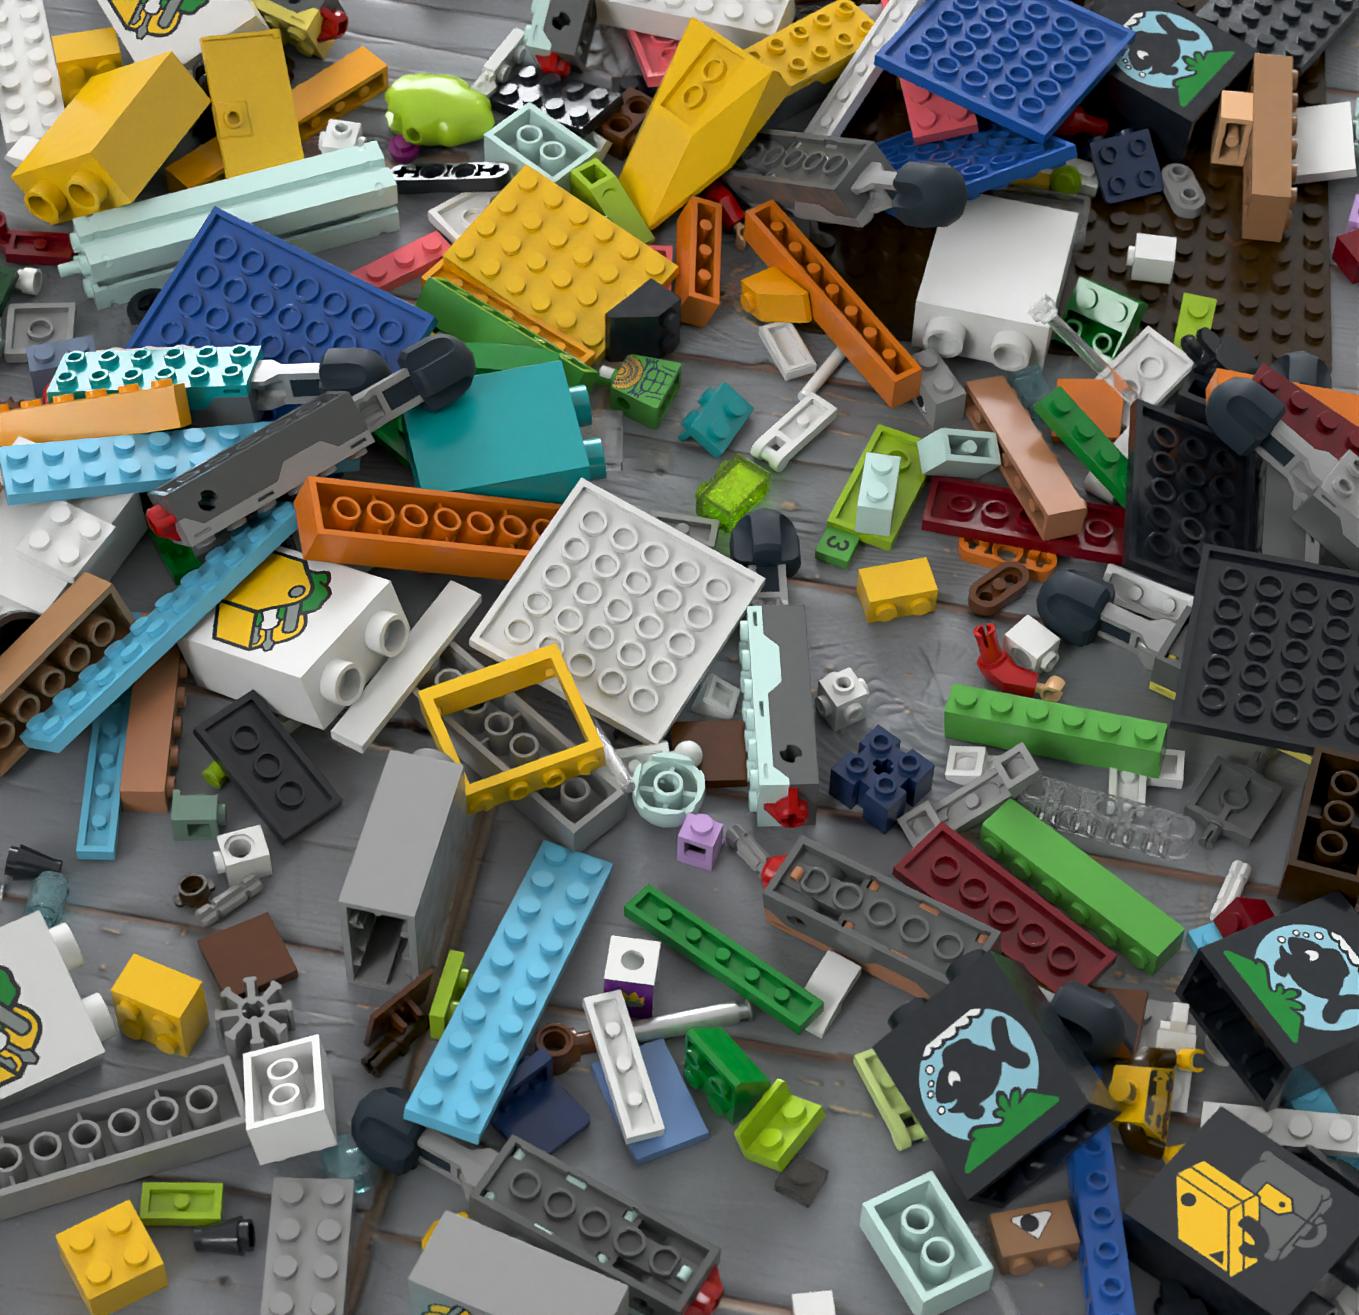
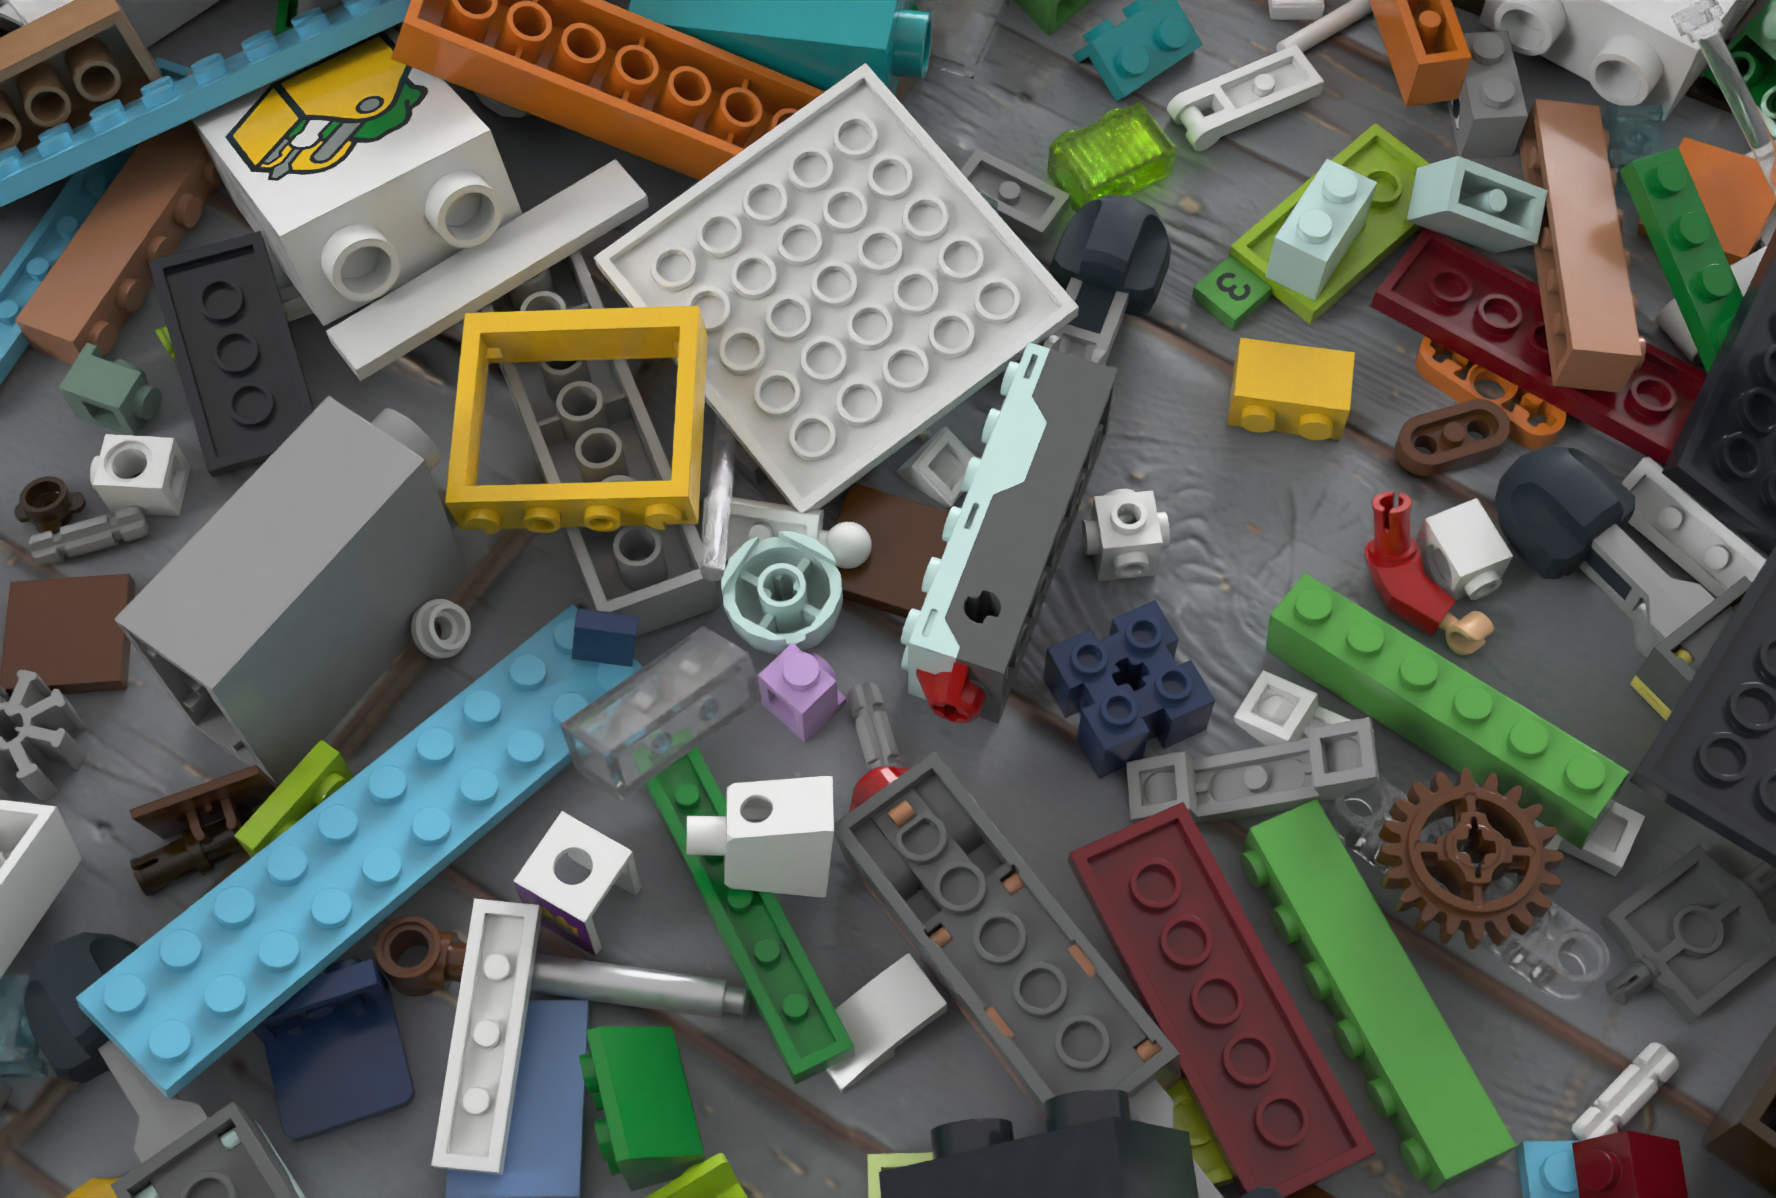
camera: 25 degrees right, 10 degrees up
none -> white plate [411,599,471,659]
none -> clear brick [560,626,762,801]
none -> dark blue tile [572,608,639,667]
none -> white torso [686,776,834,897]
none -> reddish brown gear [1376,768,1564,949]

